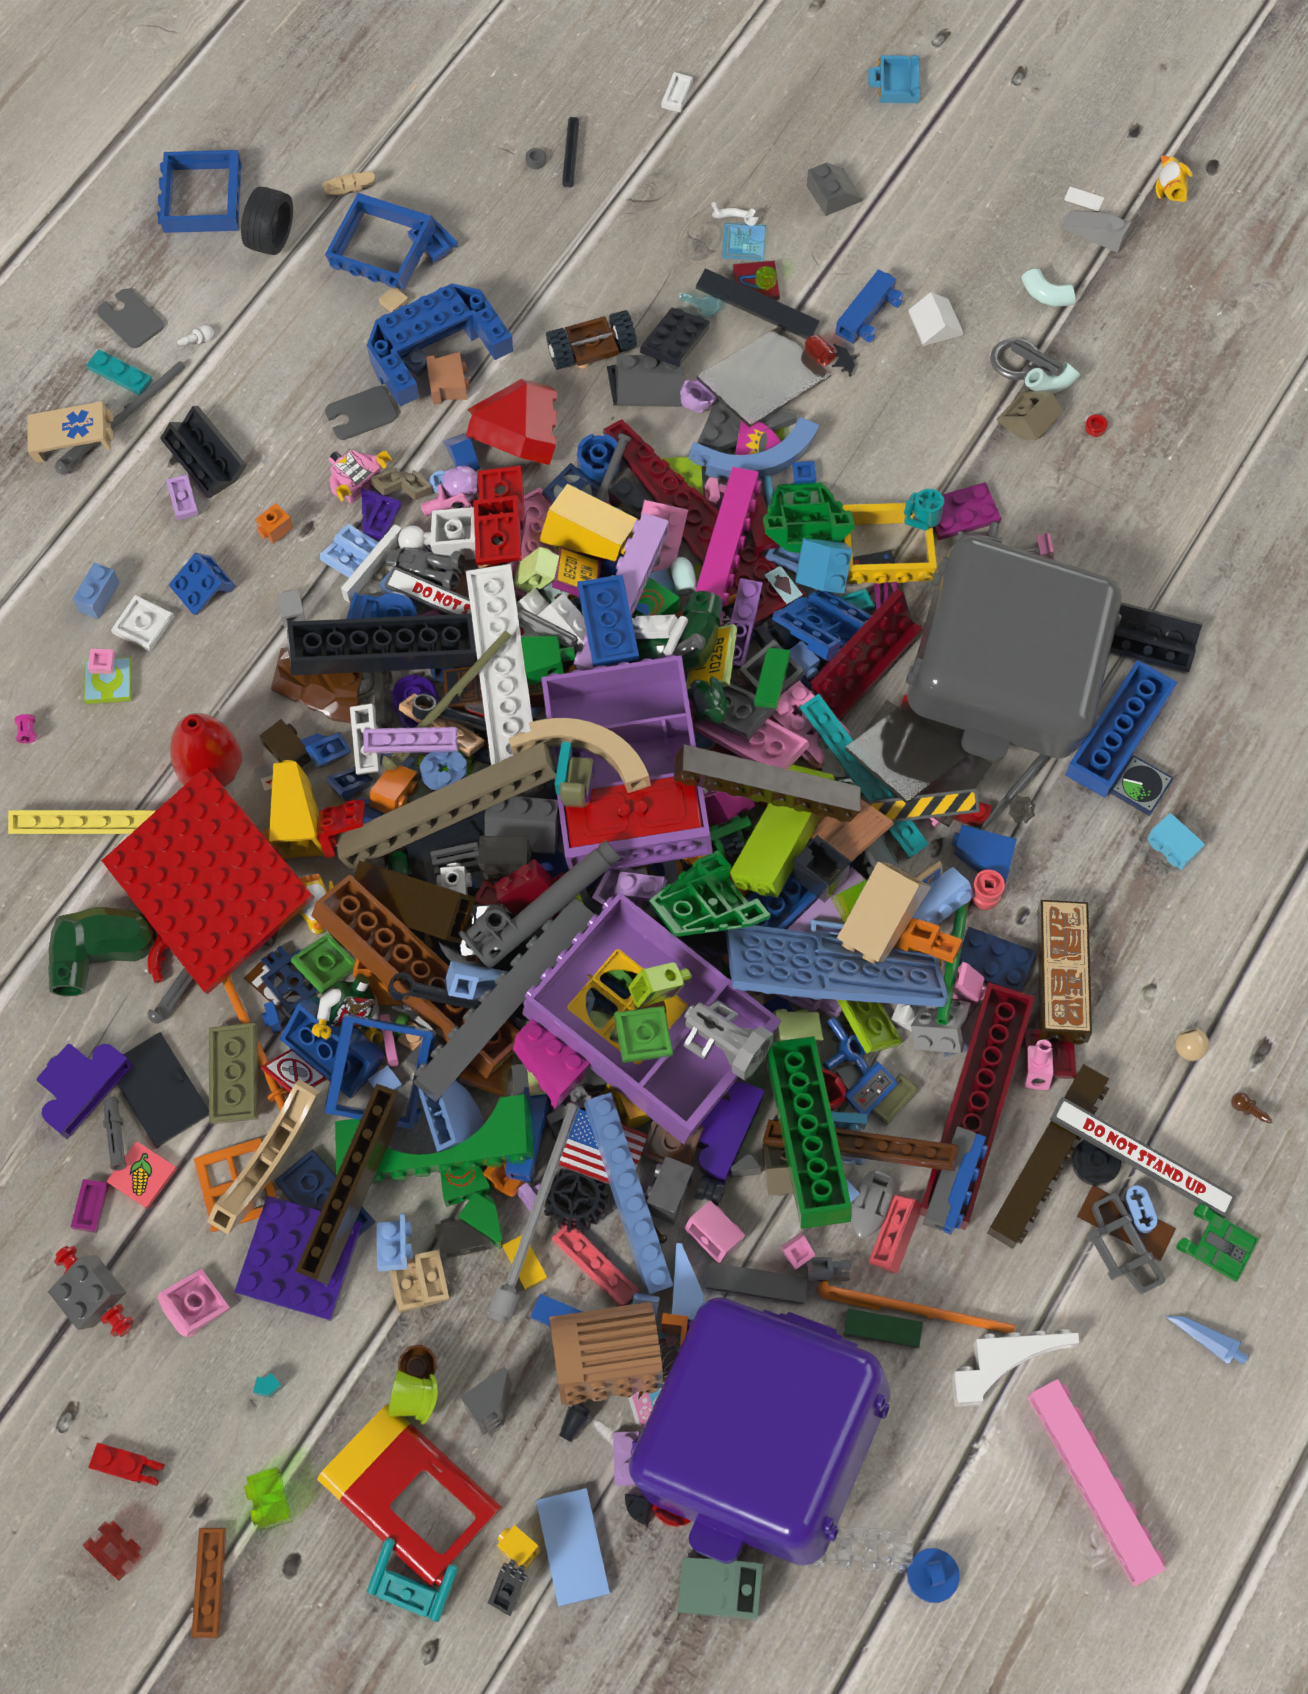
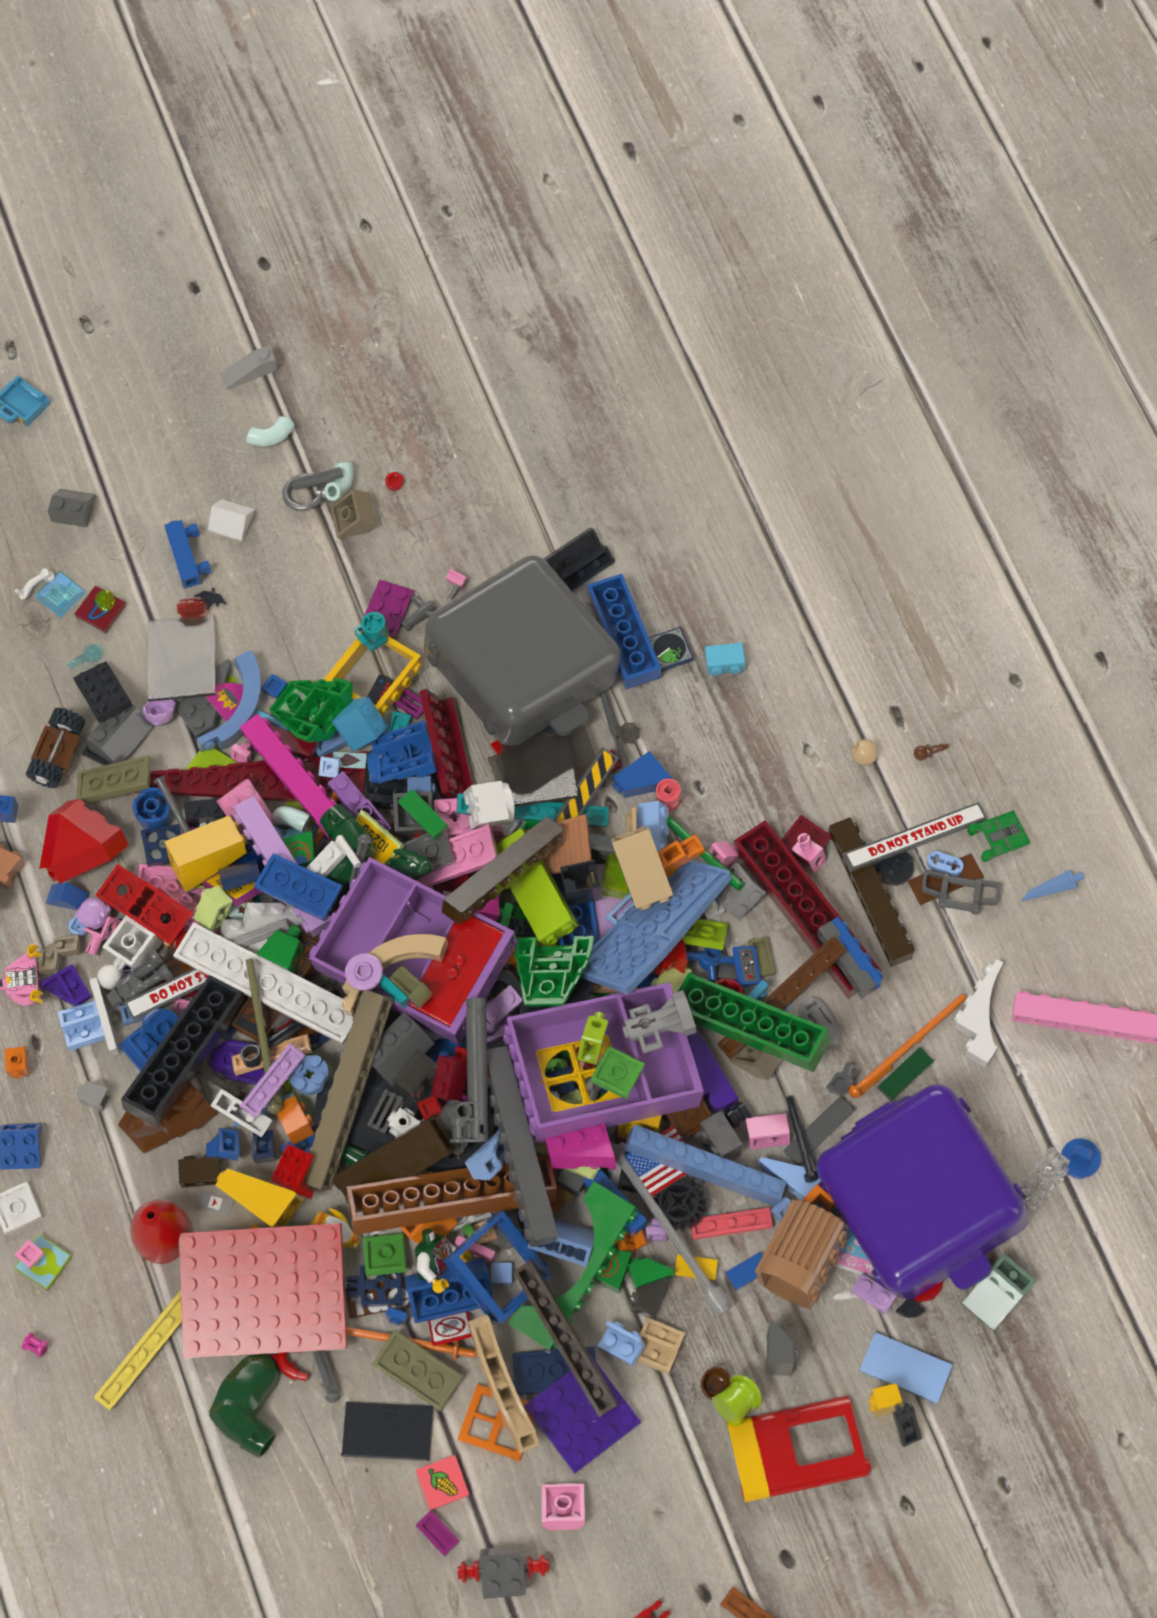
camera: 50 degrees left, 0 degrees up
dark purple brick [37,1044,133,1139] -> none
dark grey pin [102,1097,127,1171] -> none
clear neon green brick [244,1467,293,1531] -> none
teal piece [253,1373,283,1398] -> none
teal plate [366,1538,458,1622] -> none
black piece [388,972,530,1027] -> none
black cone [559,1404,592,1442] -> none
black tile [696,268,820,341] -> none
dark grey slope [730,1154,761,1178] -> none
bright pink tile [780,1233,815,1270] -> none
coral slope [868,1194,921,1274] -> none
dark blue plate [958,927,1036,992] -> none
brick [1037,900,1092,1045] -> none
white sticker [1064,187,1104,211] -> none
yellow animal [1155,155,1193,202] -> none
none -> olive tile [76,755,152,803]
none -> dark blue slope [218,859,260,891]
none -> light blue tile [319,757,341,778]
none -> lavender wheel [345,954,383,991]
none -> white piece [463,781,514,830]
none -> red slope [653,939,687,976]
none -> black bar [786,1096,819,1183]

